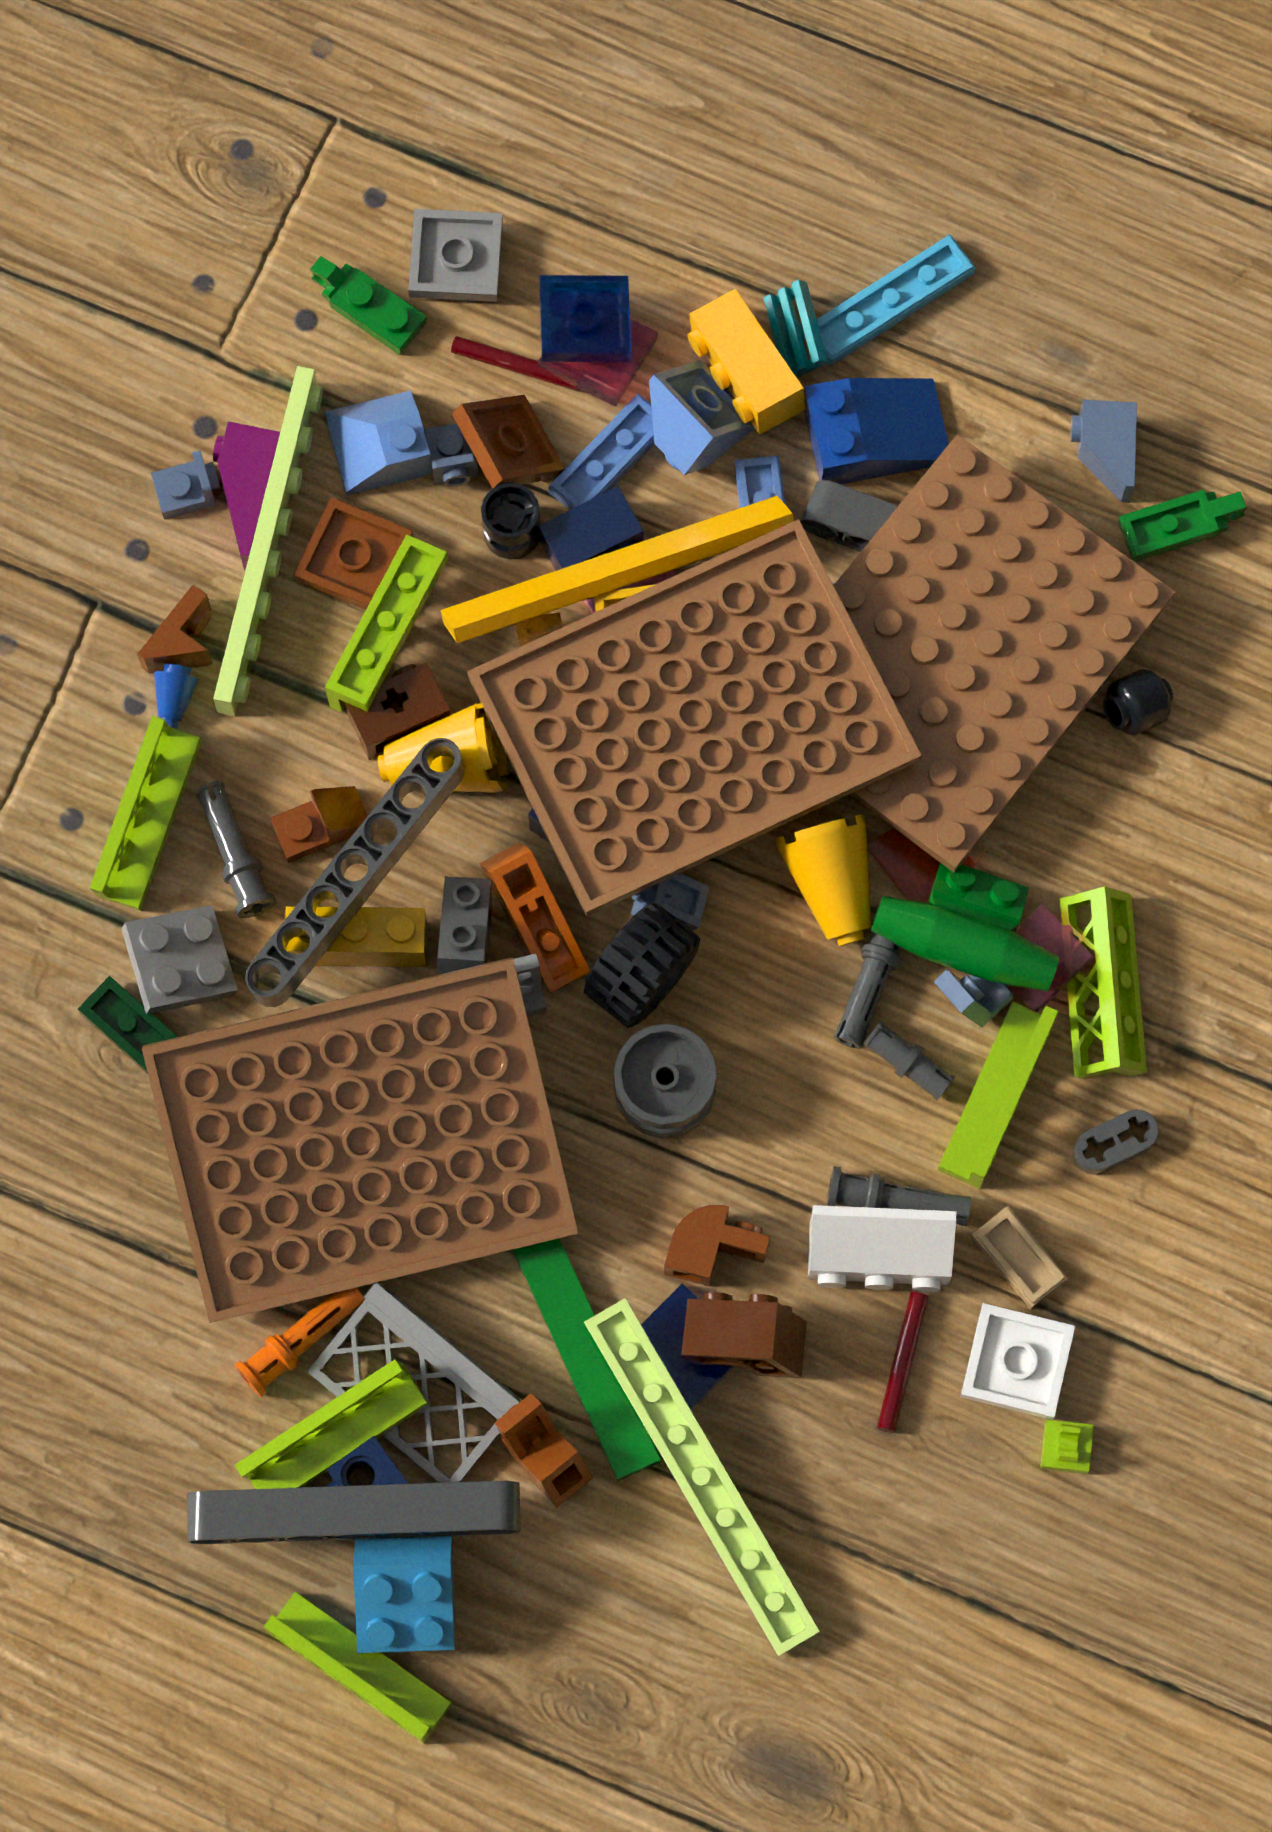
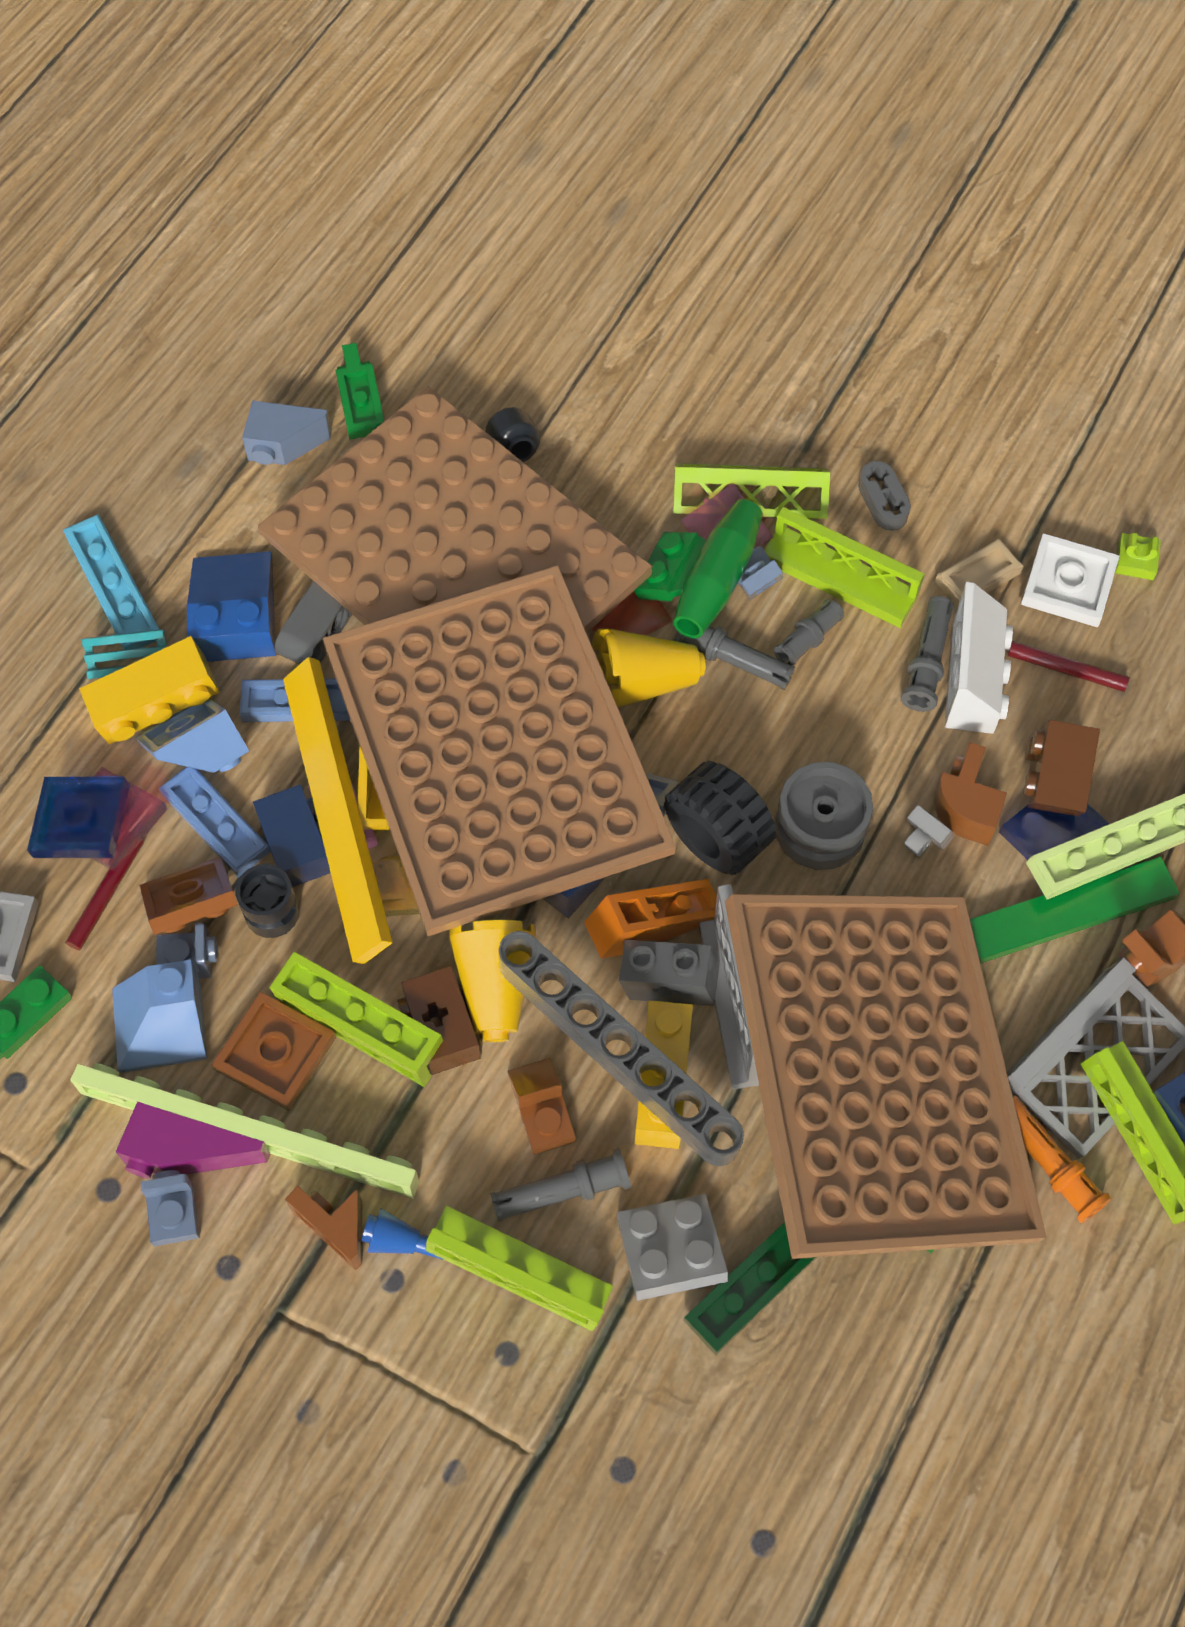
camera: 85 degrees left, 10 degrees down
none -> light grey tile [904,805,953,858]

